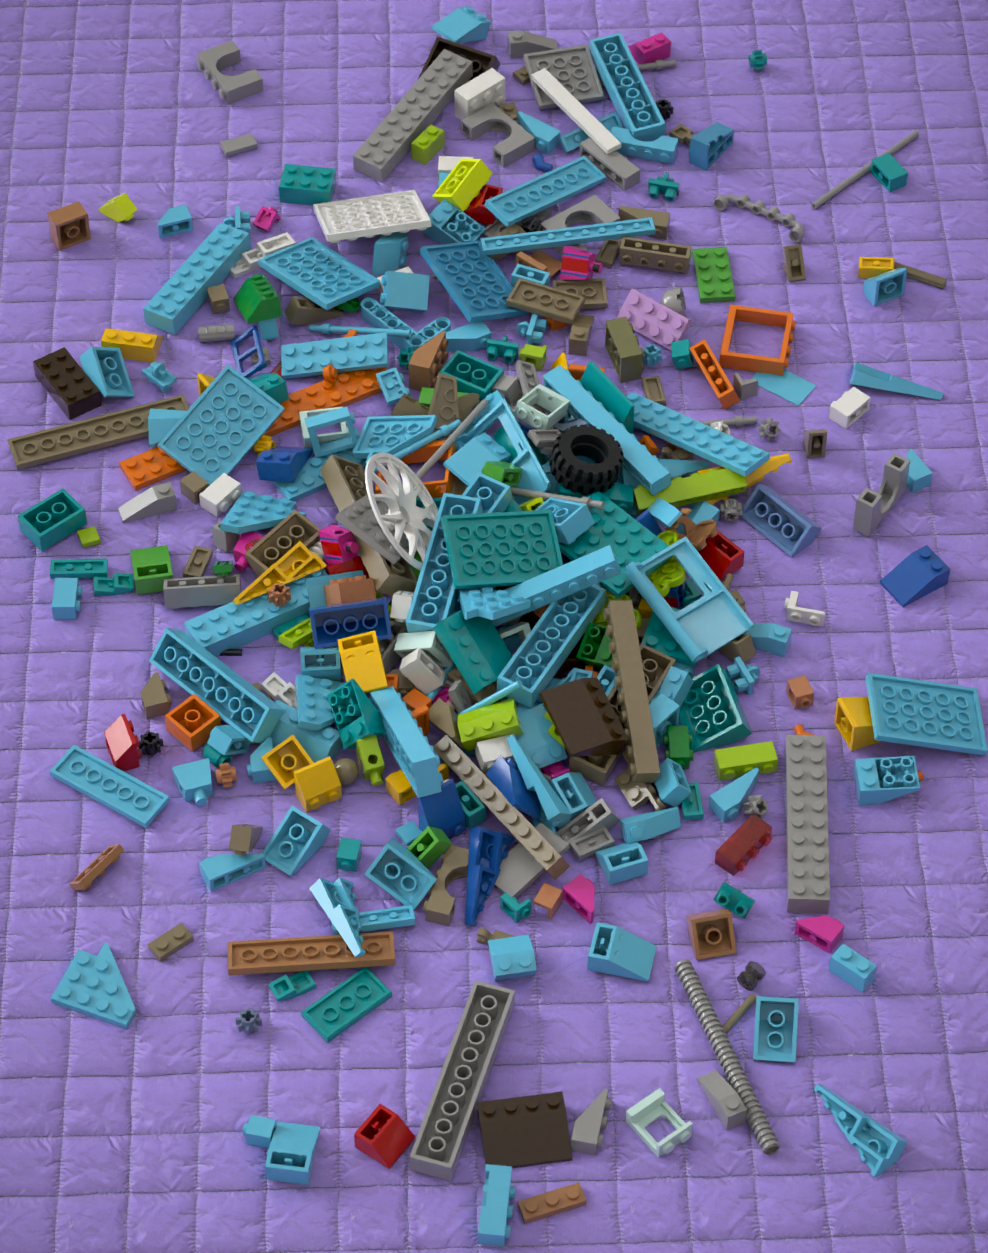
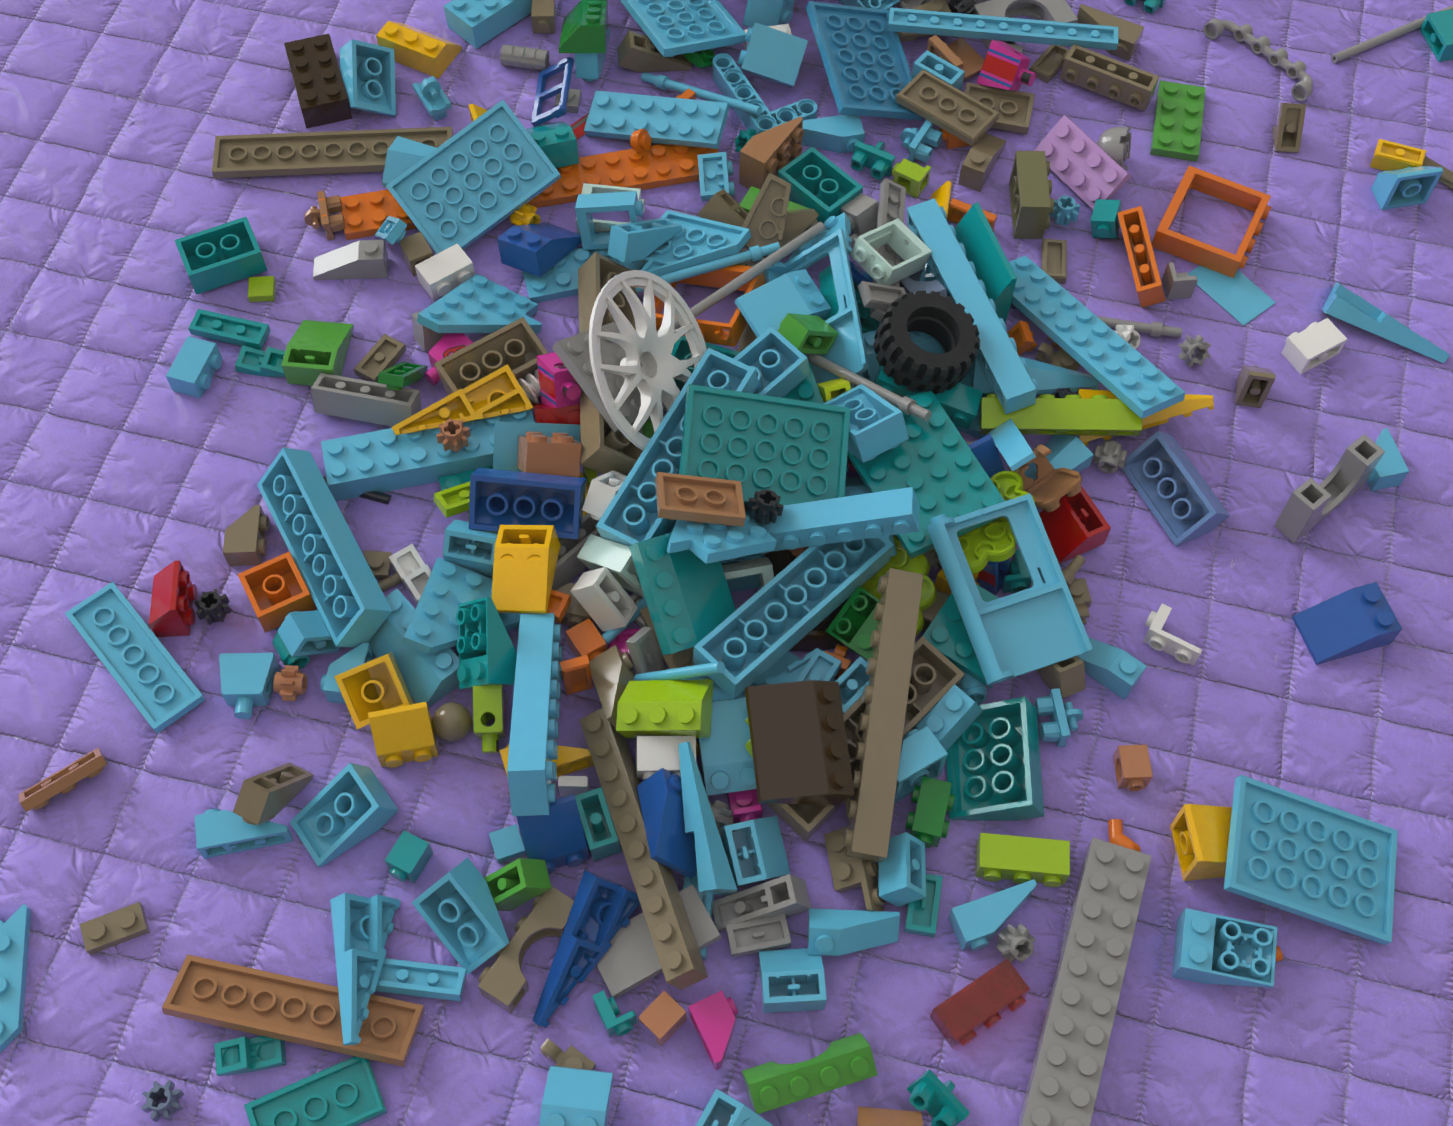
camera: 15 degrees right, 10 degrees up
none -> medium nougat hips [304,190,345,241]
none -> medium azure plate [375,216,407,245]
none -> medium azure slope [607,218,682,265]
none -> medium nougat plate [655,472,746,527]
none -> bright green arch [742,1033,878,1114]
none -> black gear [747,490,784,524]

